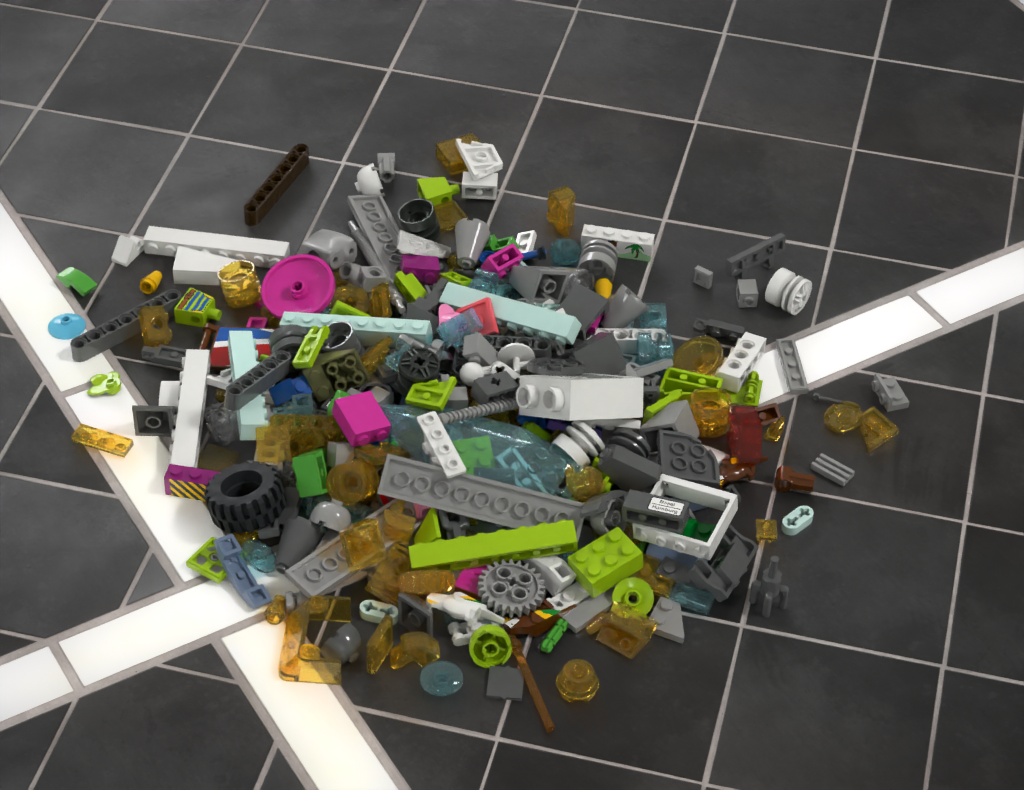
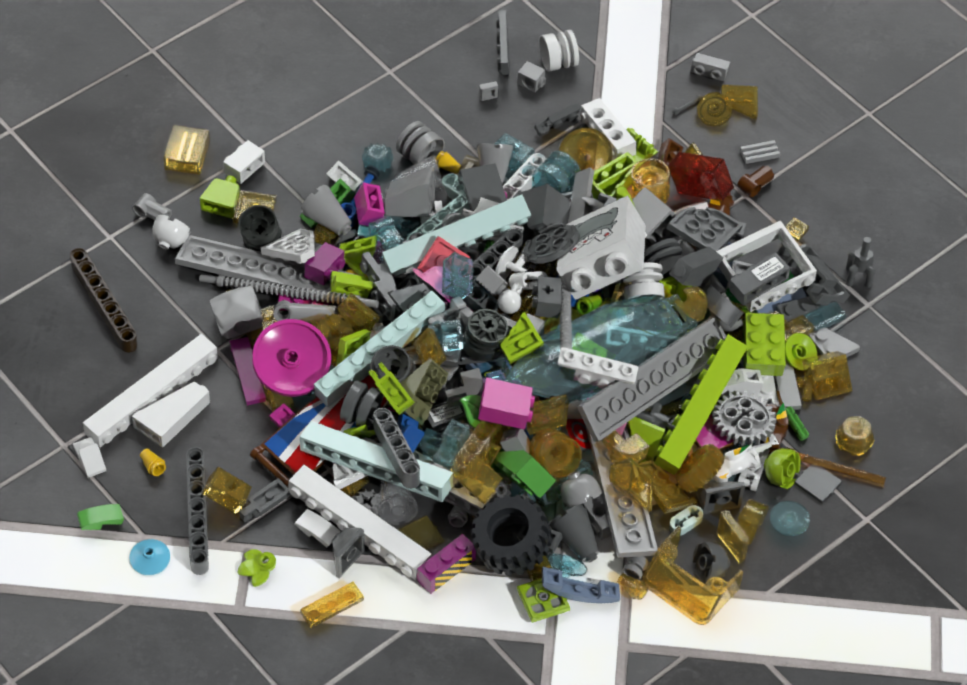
camera: 55 degrees left, 10 degrees up
lime torso [174,287,222,327] -> none
clear yellow wheel [217,260,262,308] -> none
light grey brick [356,266,387,293] -> none
white wing [455,139,503,180] -> none
clear yellow slope [546,185,576,238] -> none
white brick [580,224,655,262] -> none
light grey tile [775,338,809,395] -> none
light aqua beam [781,506,814,535] -> none

